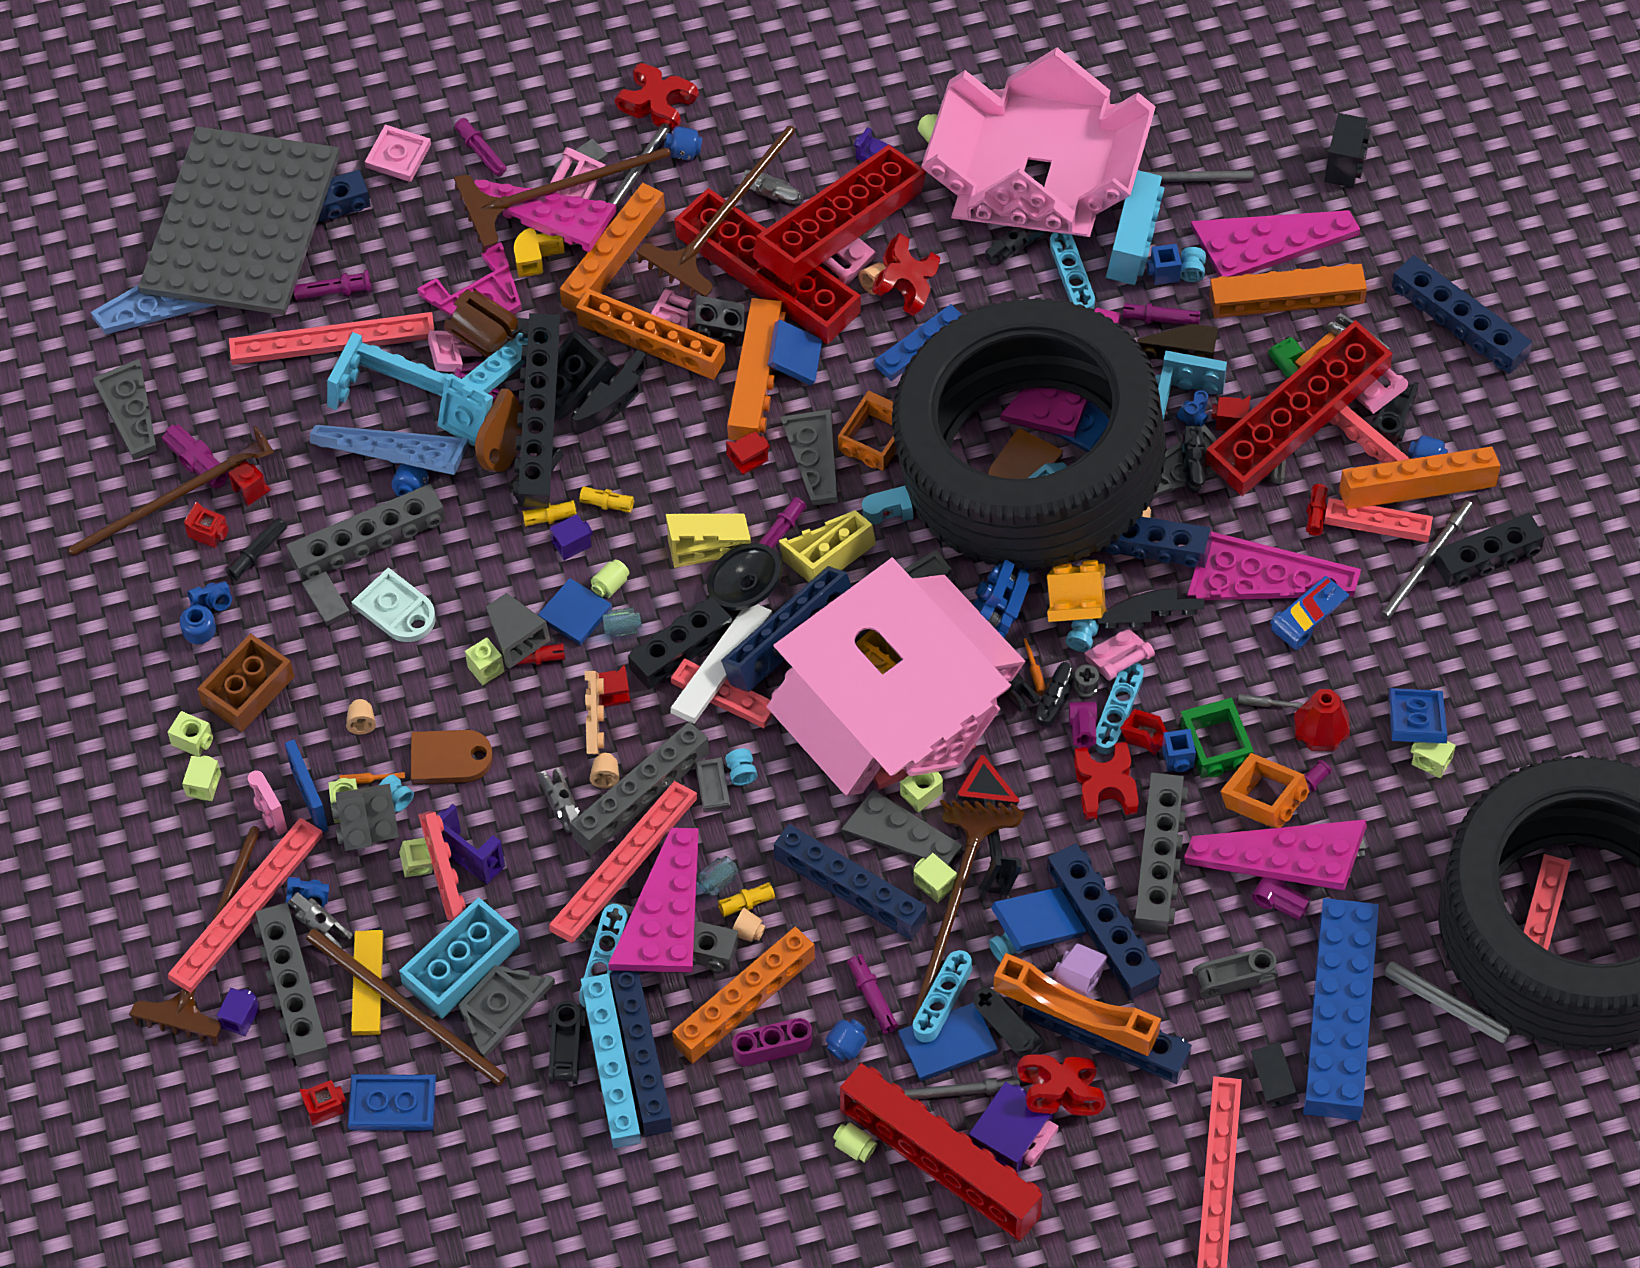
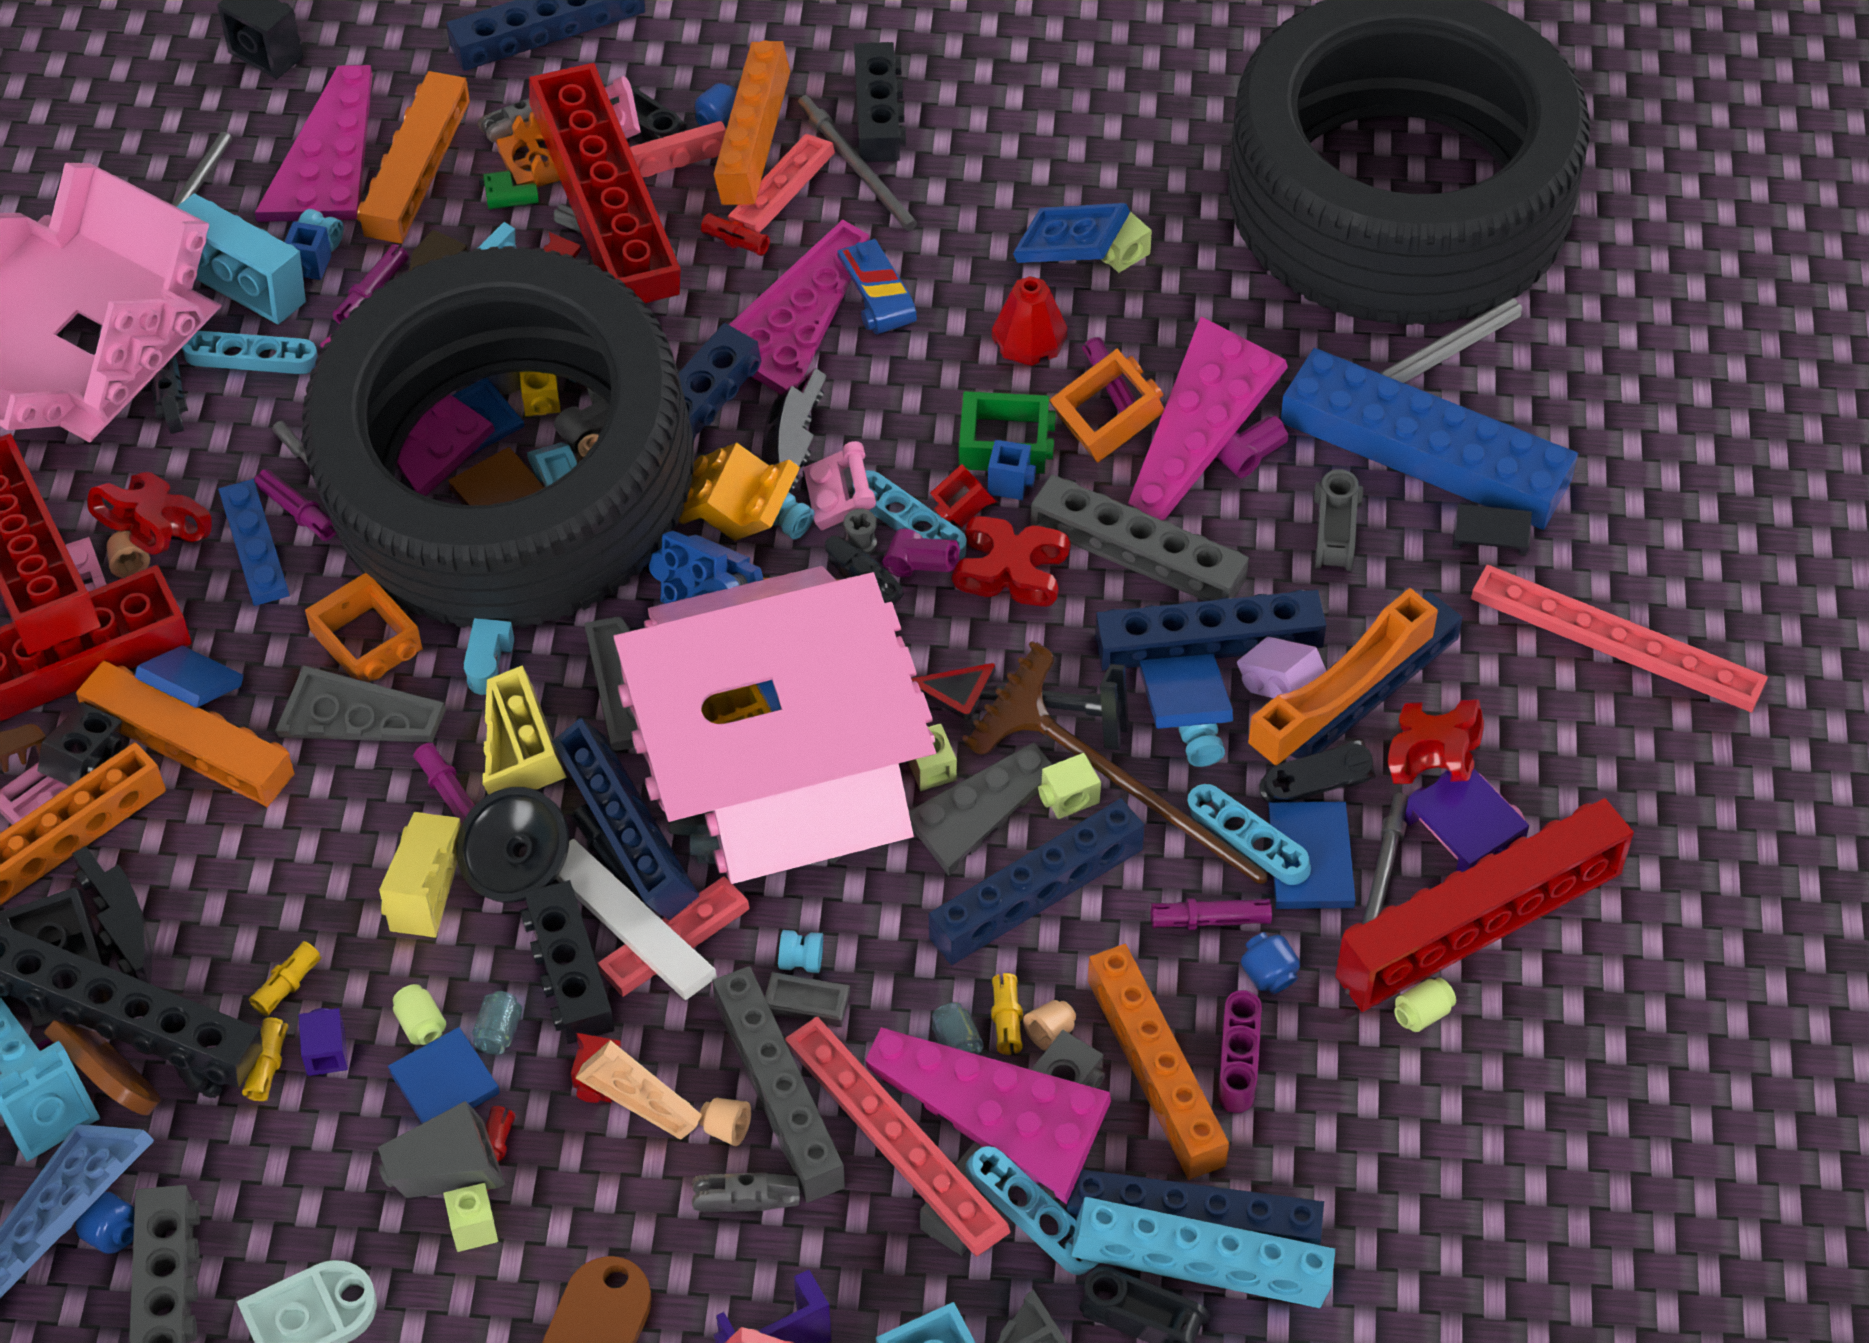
camera: 70 degrees left, 5 degrees down
red window [726,432,770,476] -> none
flat silver piece [1238,693,1303,709] -> none

